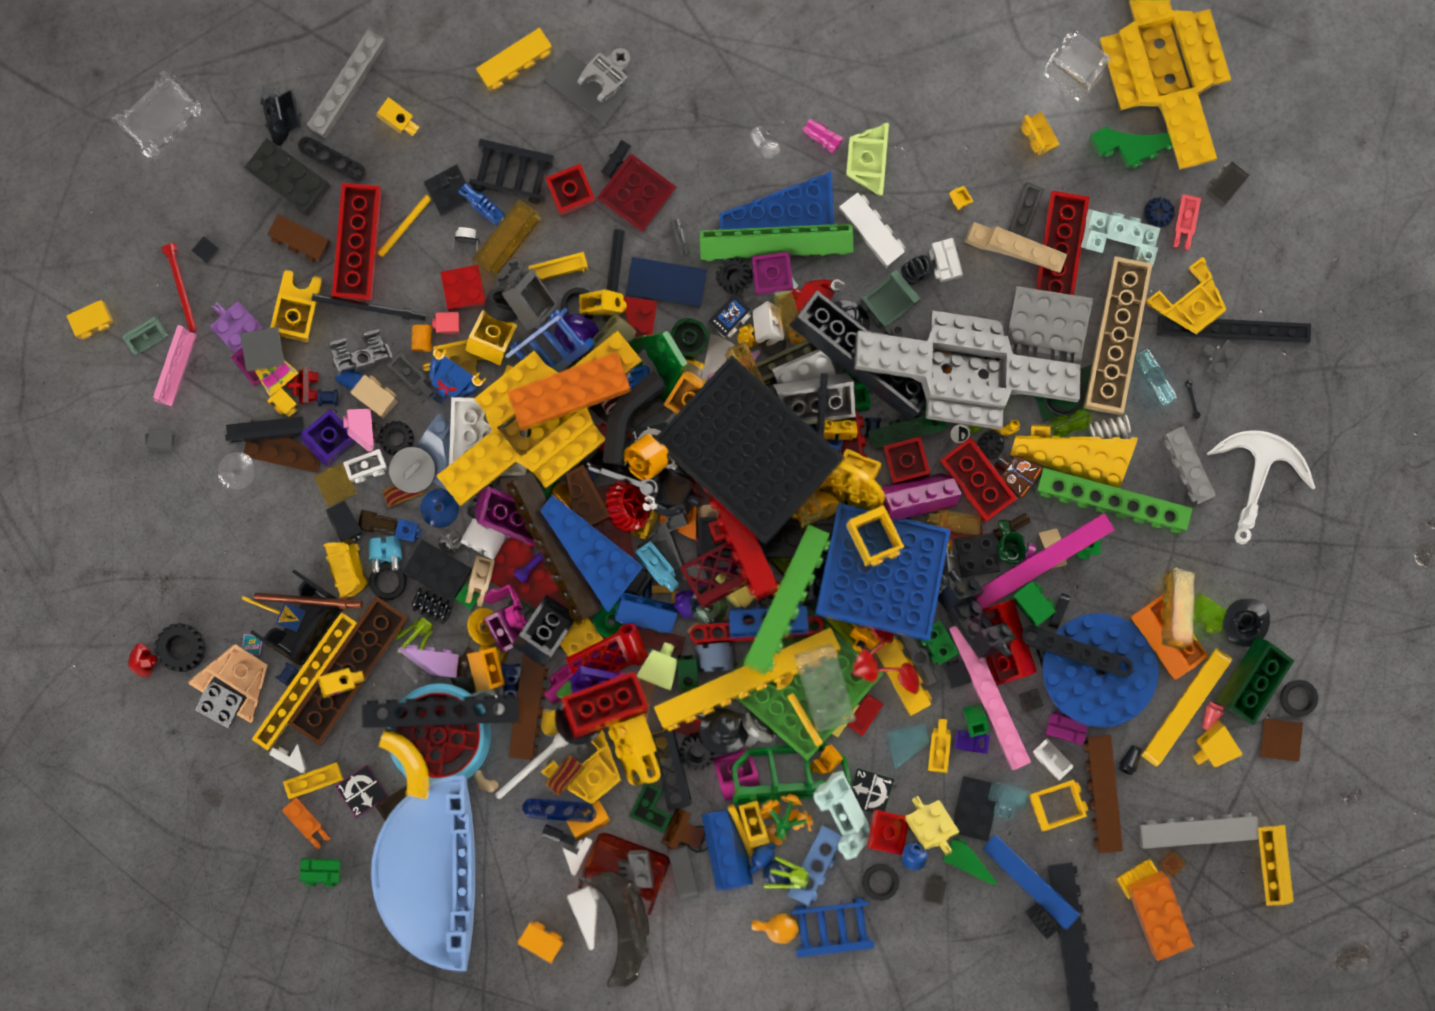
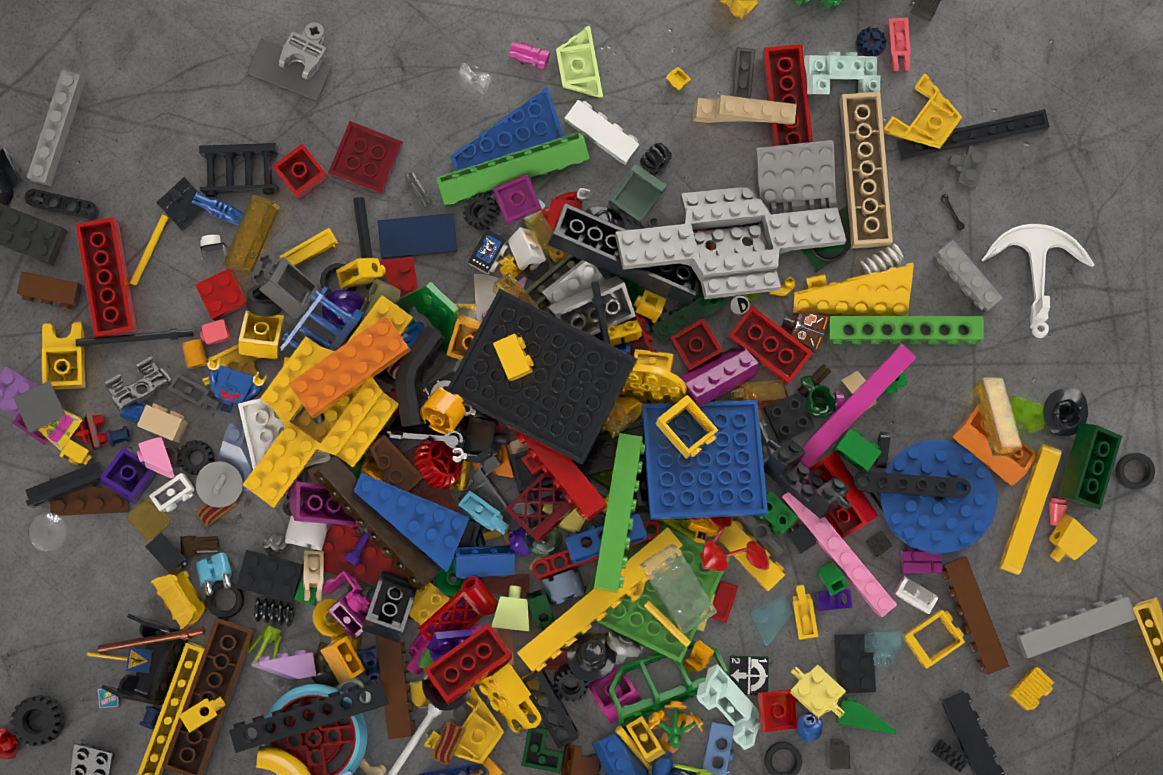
camera: 20 degrees left, 0 degrees up
light nougat wing [188,644,267,723] -> none
yellow torso [376,97,419,136] -> none
blue bracket [395,519,422,543] -> none
blue dish [420,489,459,528] -> none
yellow brick [476,27,553,91] -> none
black pin [601,140,631,178] -> none
dark green brick [670,318,708,359] -> none
white brick [928,238,963,283] -> none
black wheel [977,431,1005,459] -> none
blue tile [982,834,1080,930] -> none
clear neon green hinge [1050,409,1091,436] -> none
black cone [1119,745,1142,775] -> none
orange brick [1126,871,1194,961] -> none
clear light blue piece [1135,348,1177,406] -> none
clear orange plate [1159,850,1186,878] -> none
reddish brown tile [1260,719,1303,762] -> none
none -> yellow brick [493,334,534,381]
none -> yellow brick [634,289,666,323]

